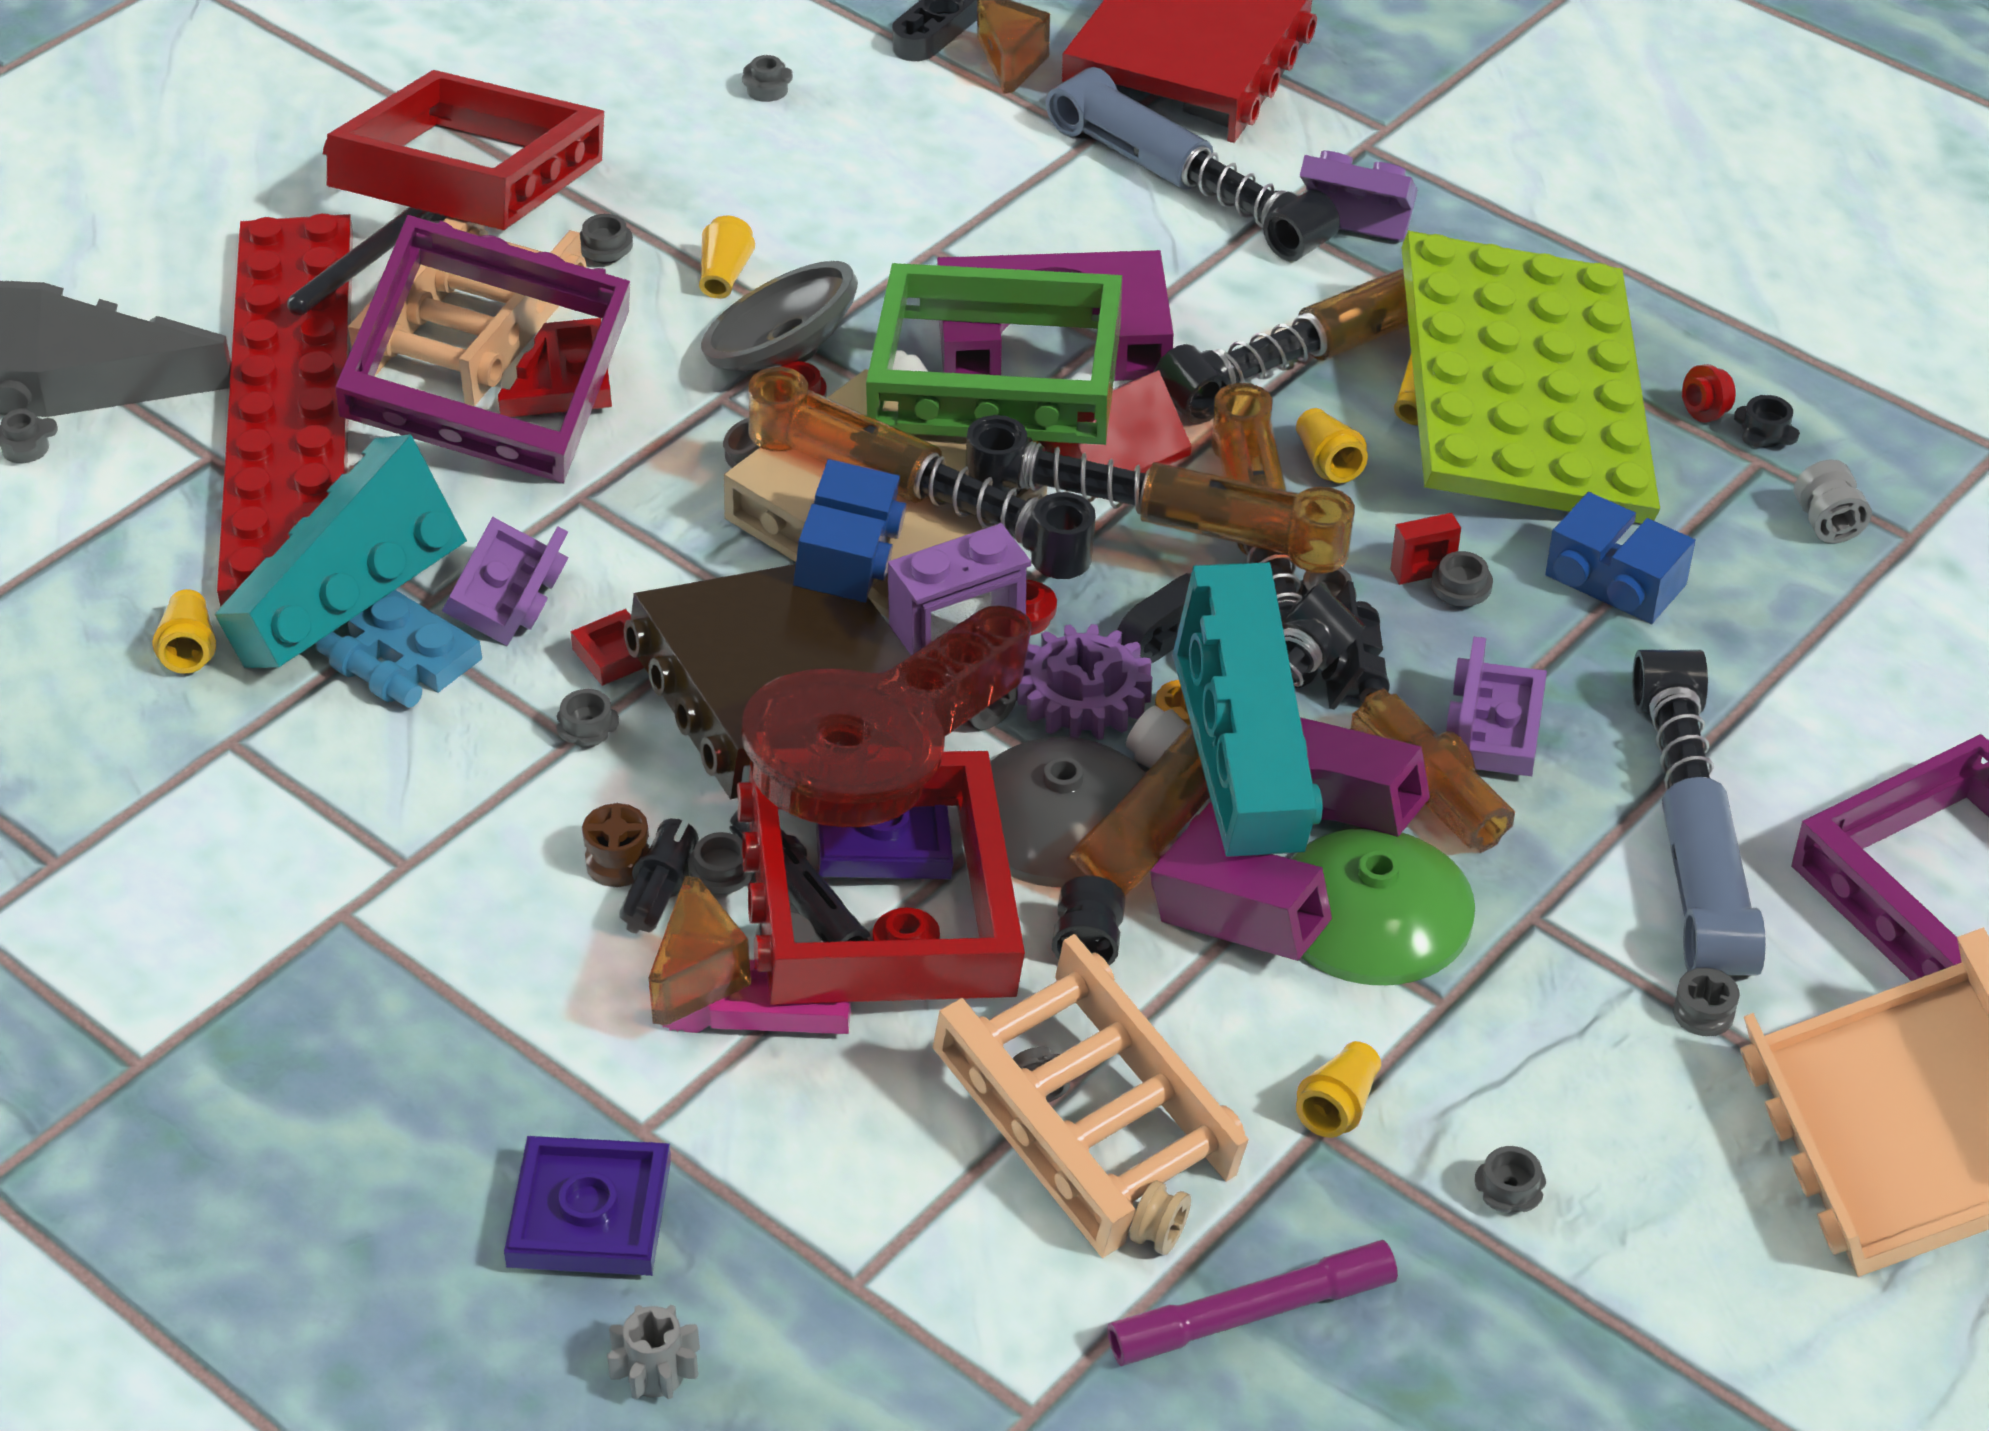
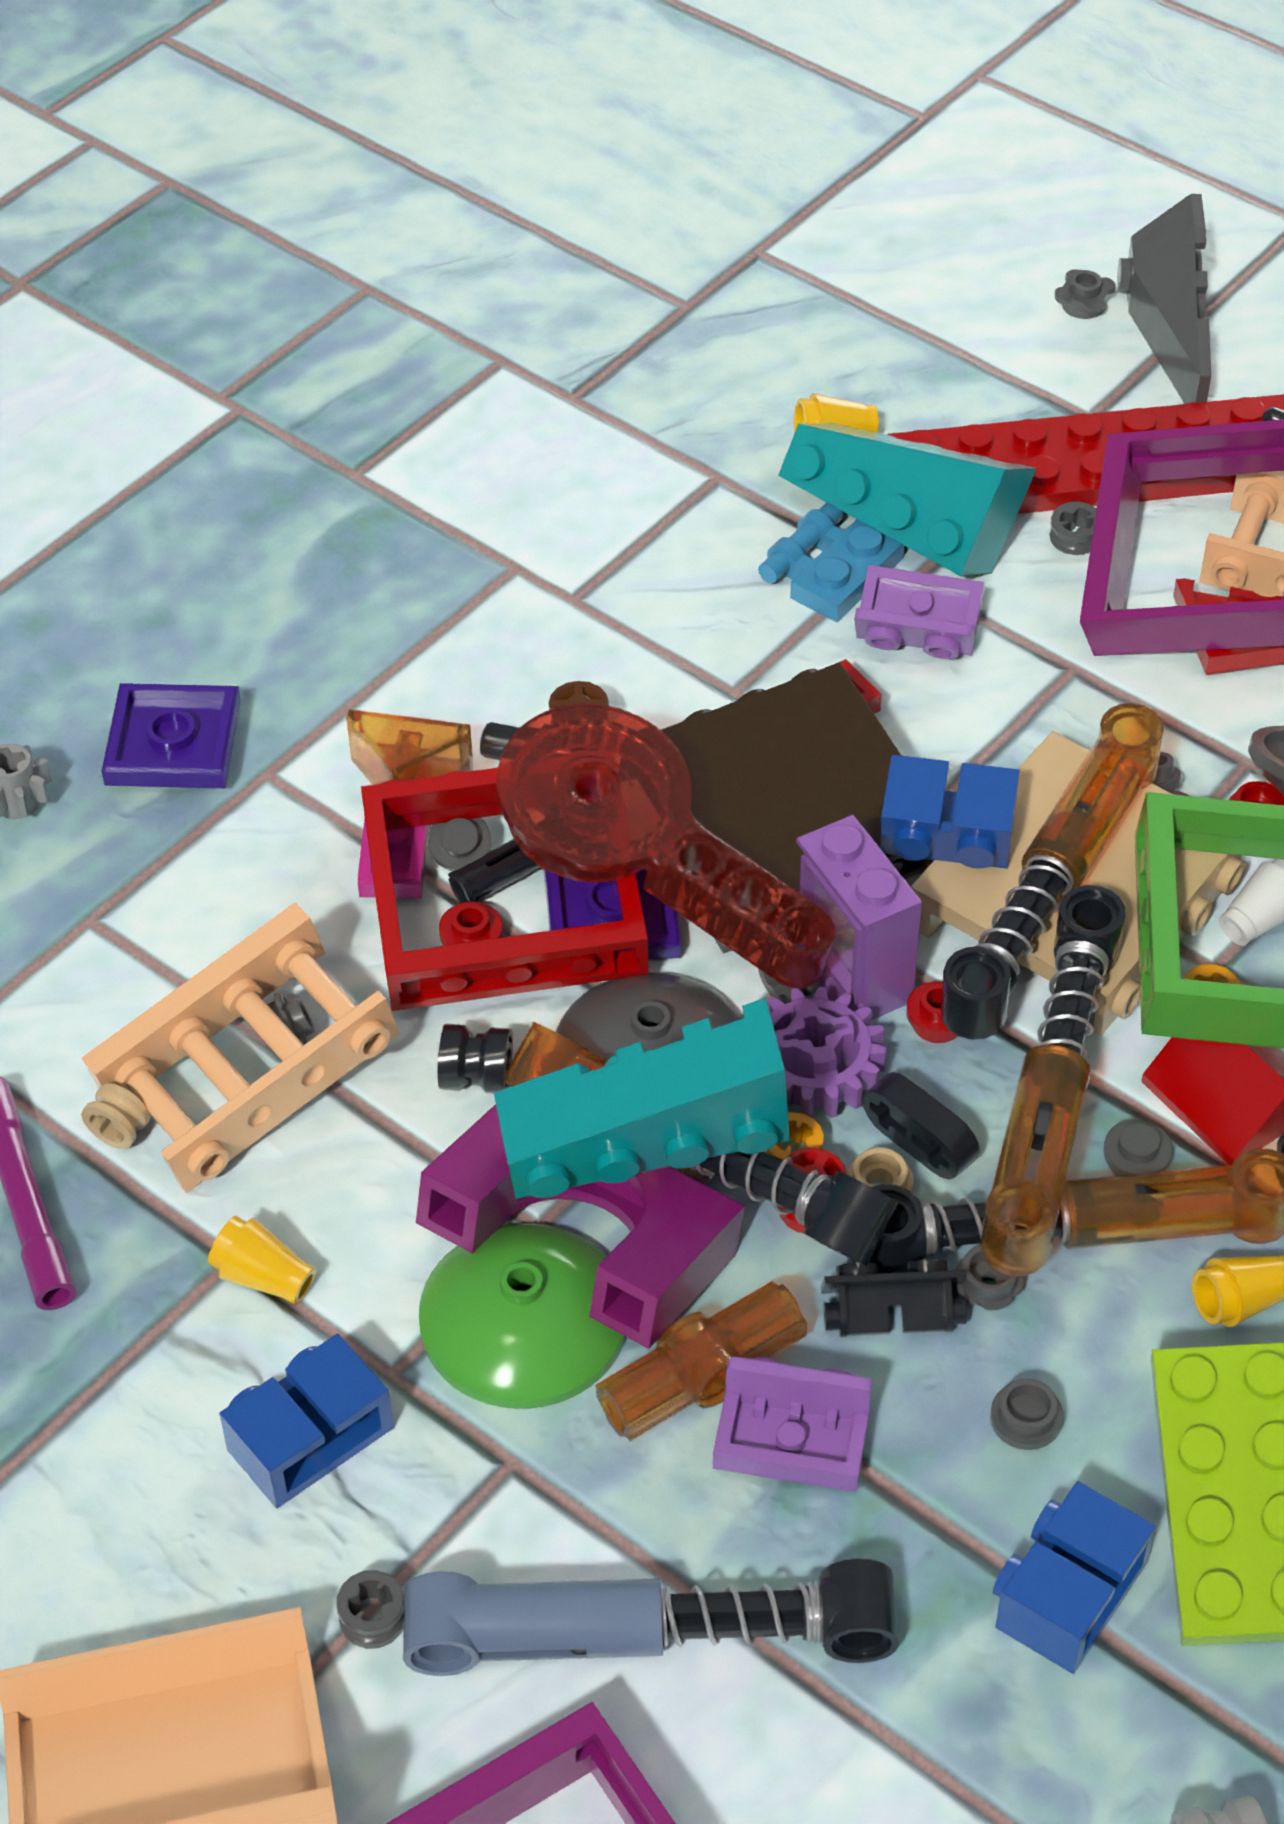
camera: 90 degrees right, 5 degrees up
dark grey plate [556,689,619,747] -> none
red plate [1390,512,1461,585] -> none
dark grey plate [1474,1146,1546,1213] -> none
none -> blue piece [219,1333,394,1509]

